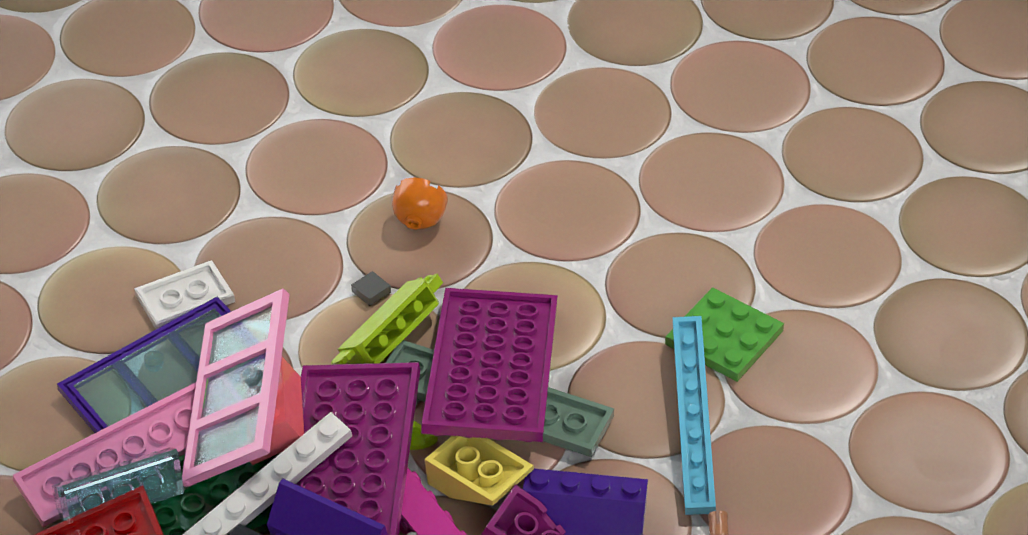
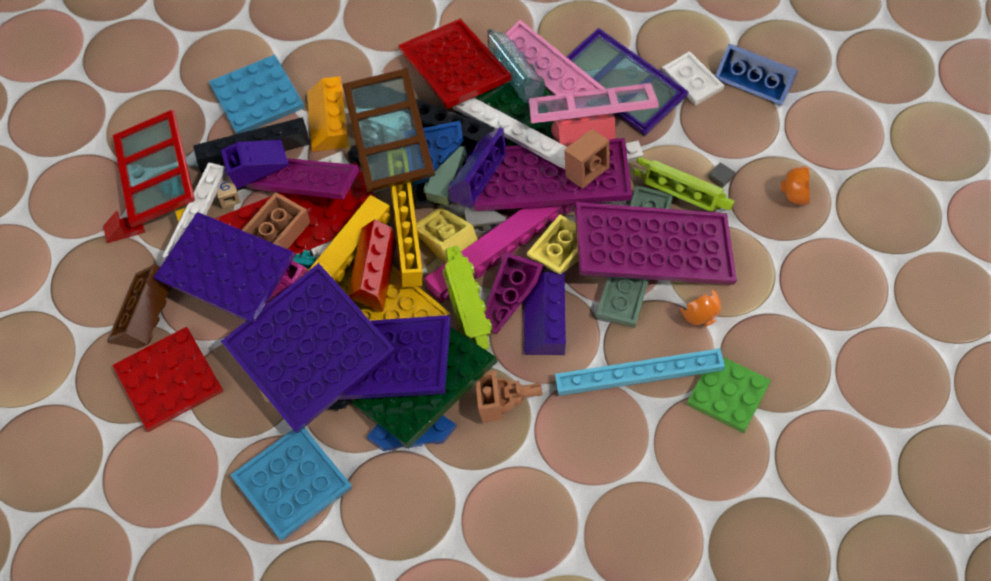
camera: 85 degrees right, 15 degrees up
none -> nougat brick [564,129,610,189]
none -> orange cylinder [679,290,722,327]
none -> blue slope [715,44,799,105]

